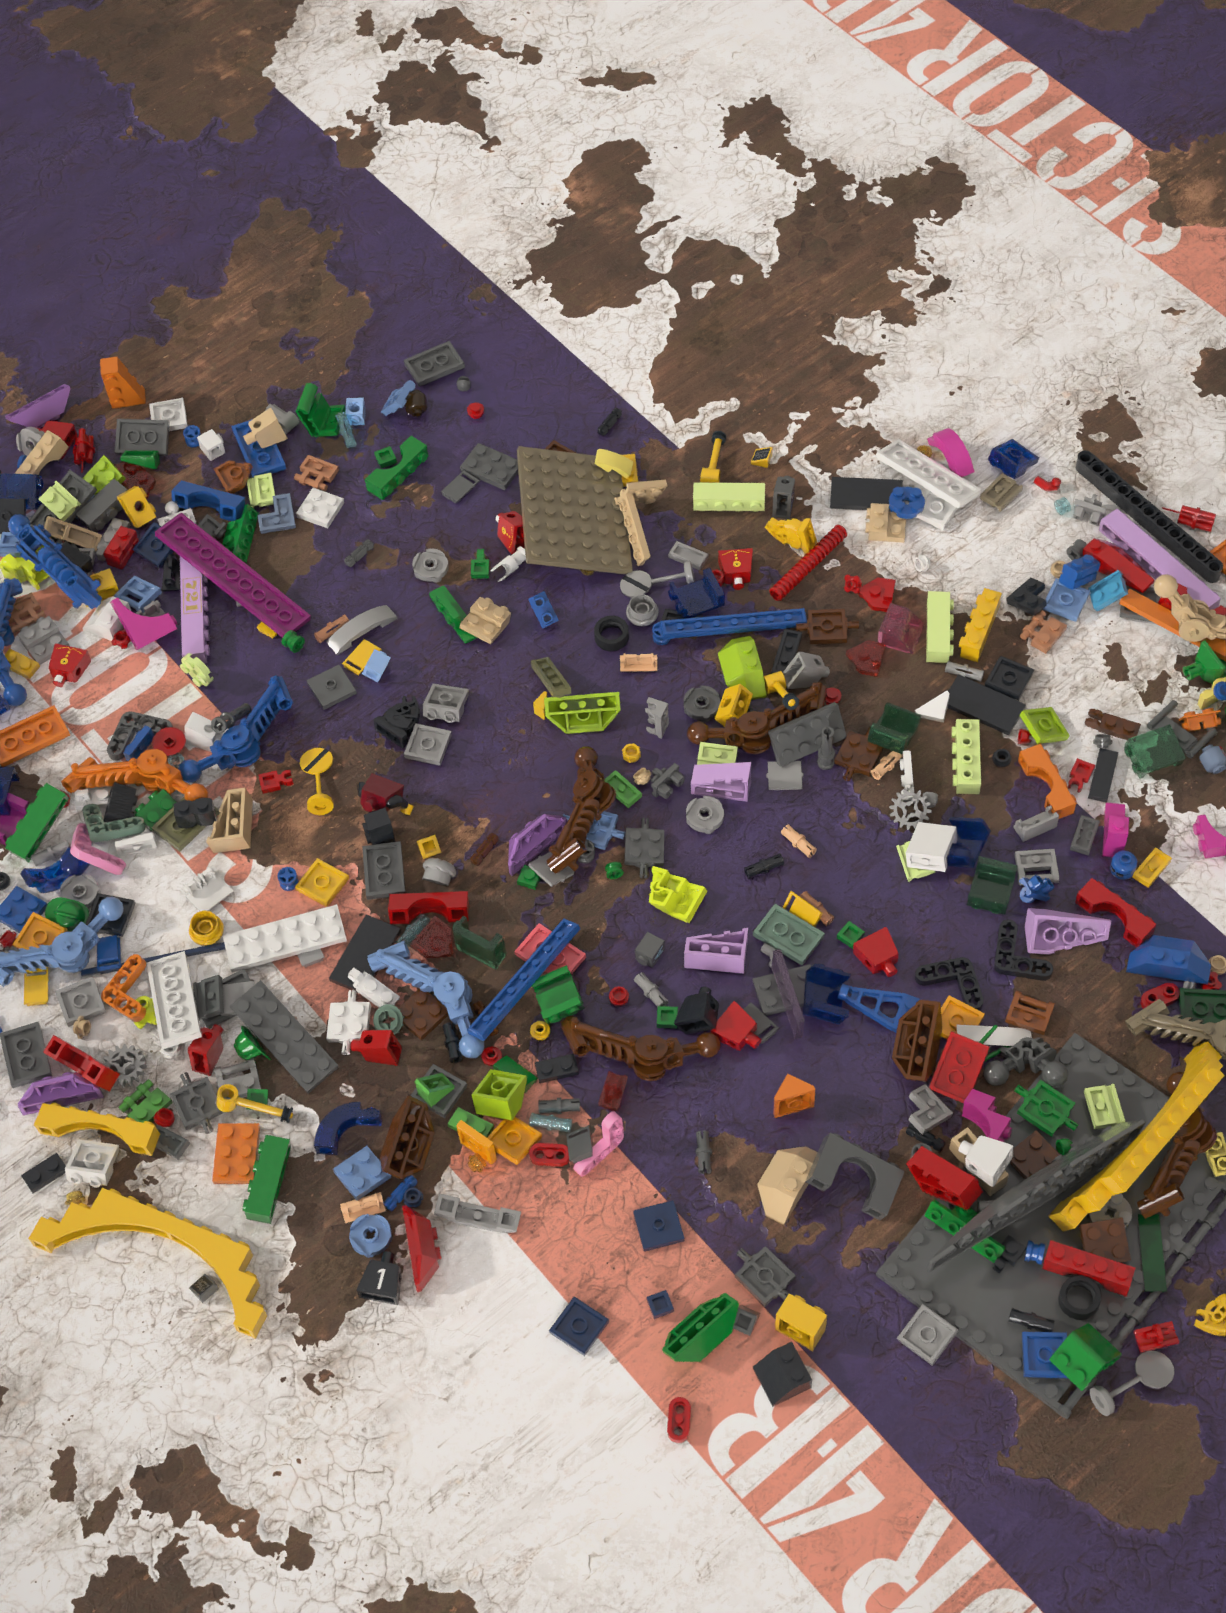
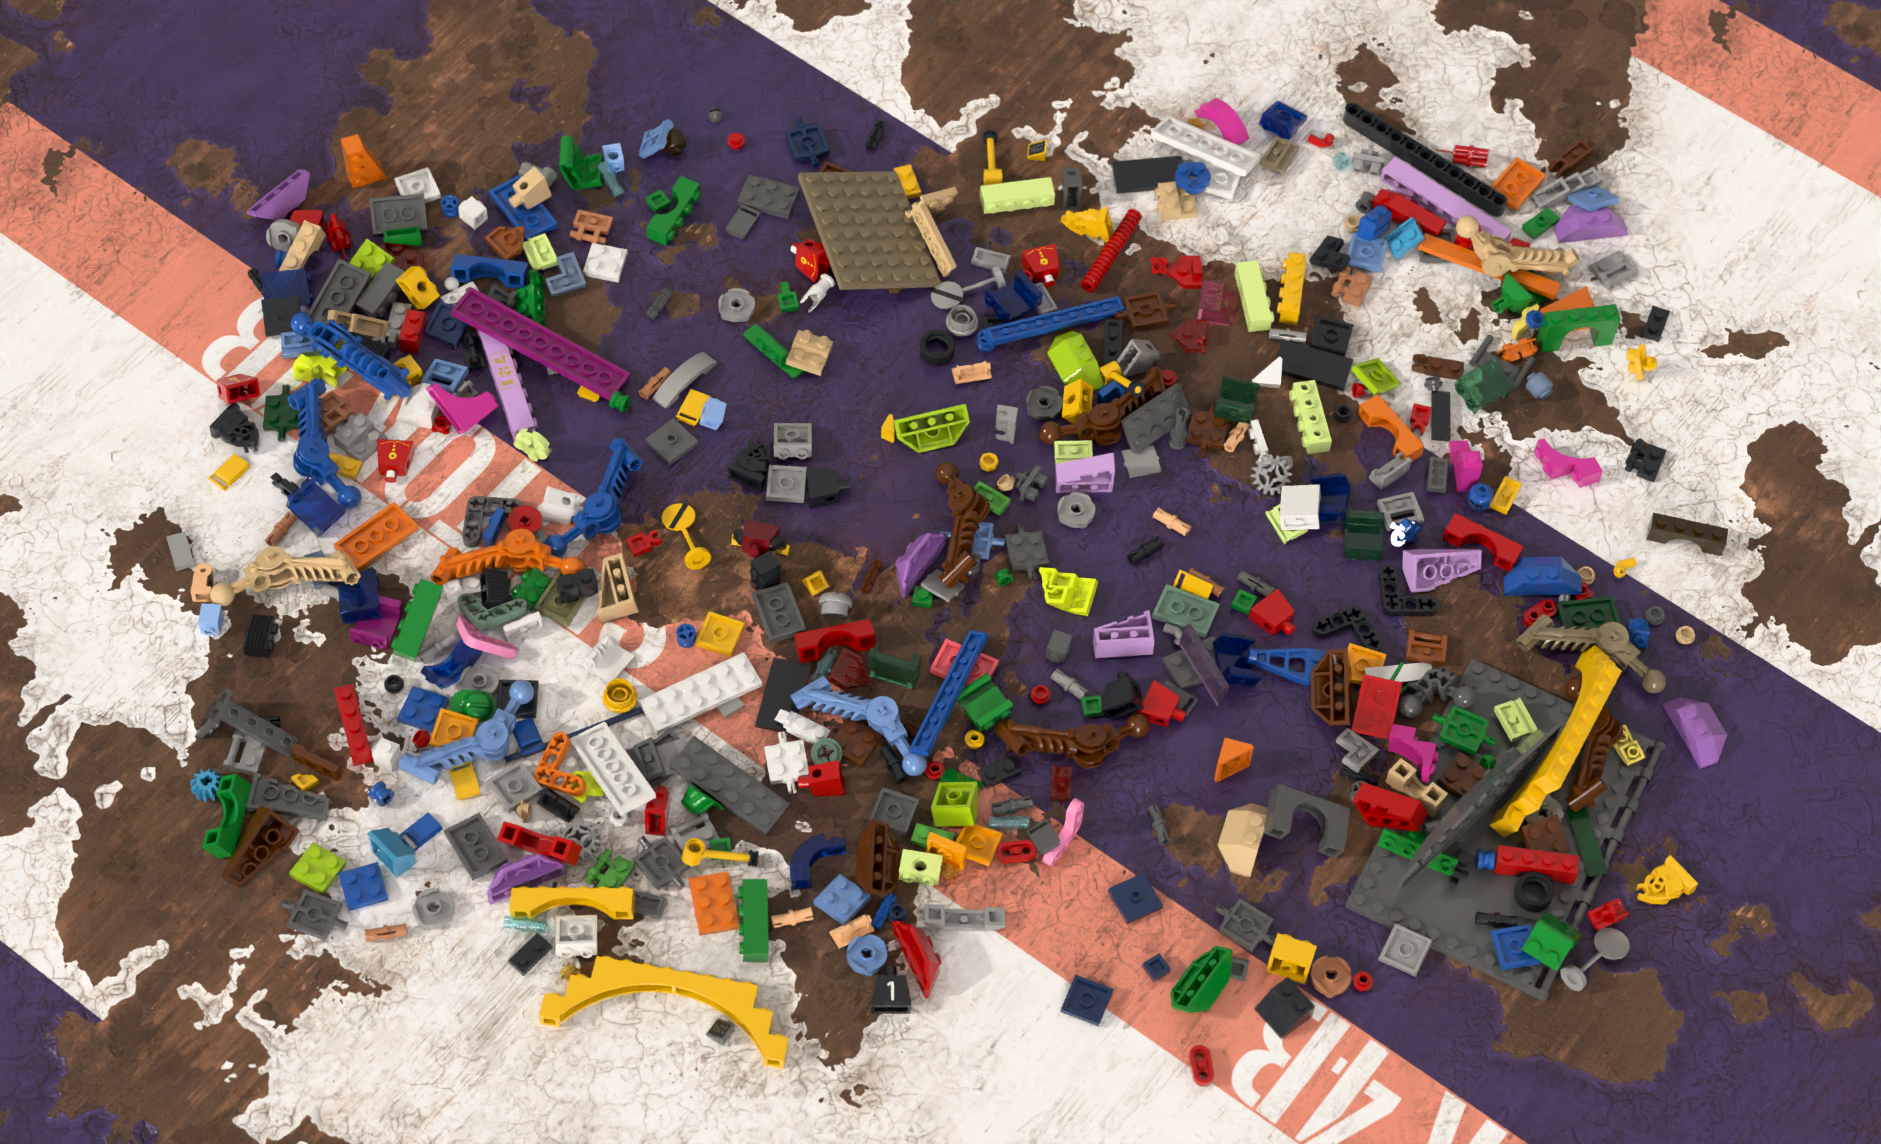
camera: 20 degrees left, 0 degrees up
yellowish green plate [39,481,81,521] -> none
red plate [154,1108,175,1127] -> none
dark grey pin [211,703,252,734] -> none
dark grey plate [404,341,465,387] -> none
bright green slope [415,1073,455,1107] -> none
blue hips [528,591,559,629] -> none
olive plate [531,657,571,698] -> none
light yellow slope [594,449,633,478] -> none
white torso [959,1136,1013,1187] -> none
none -> clear light blue pin [504,915,546,933]
none -> black hinge [536,788,580,823]
none -> light nougat pin [771,907,813,929]
none -> dark blue plate [785,117,830,168]
none -> black torso [807,468,850,508]
none -> yellowish green brick [899,849,943,886]
none -> light grey tile [1026,282,1058,315]
none -> blue bracket [1097,380,1127,404]
none -> dark grey pin [1237,570,1276,597]
none -> nougat plate [1310,956,1351,998]
none -> red plate [1352,971,1373,992]

